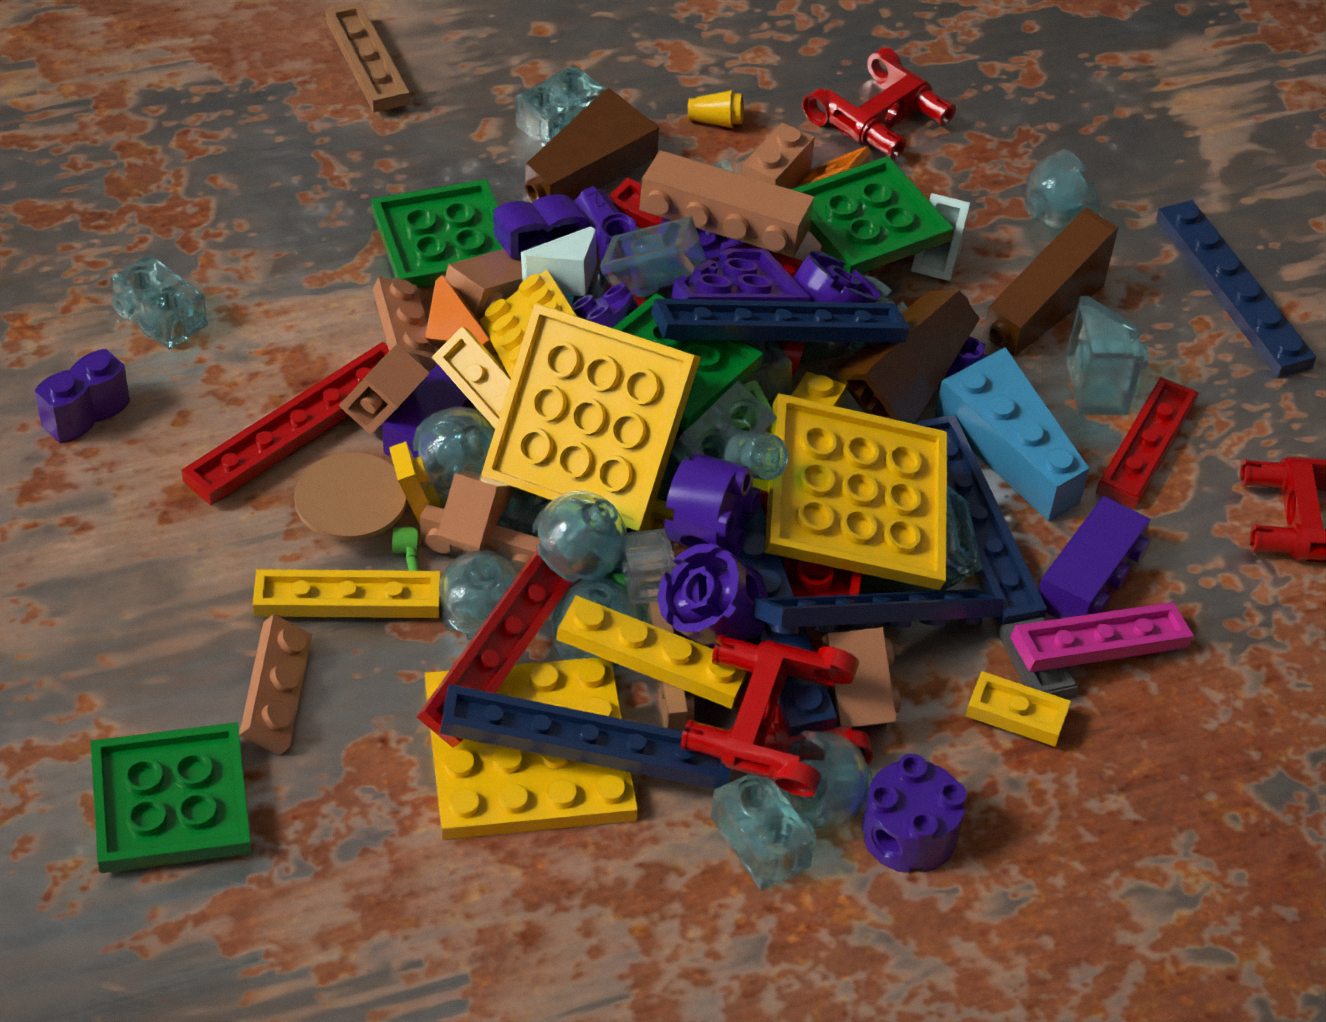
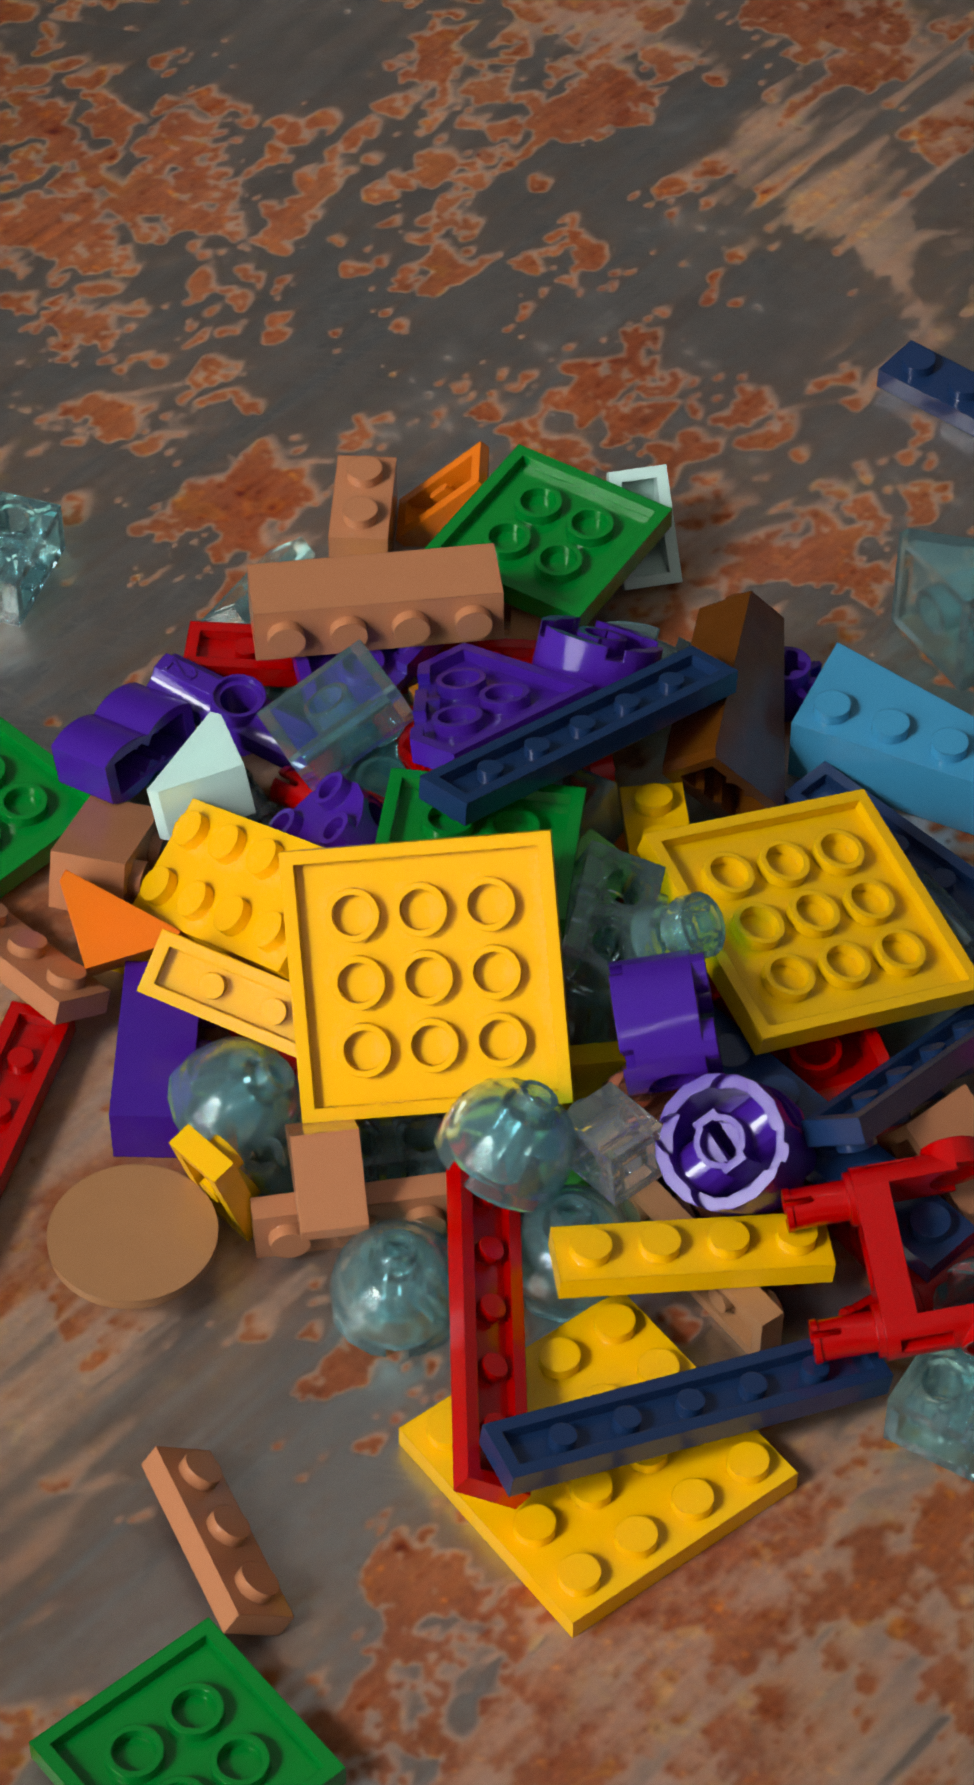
camera: 25 degrees left, 0 degrees up
yellow plate [253,569,440,618] -> none
nougat brick [339,343,430,435] -> none
bright green hand [392,527,420,571] -> none
reddish brown slope [524,88,659,202] -> none
yellow cone [688,90,744,128] -> none
red connector [802,47,956,160] -> none
reddish brown slope [983,207,1119,357] -> none
clear light blue cylinder [1025,149,1100,231] -> none

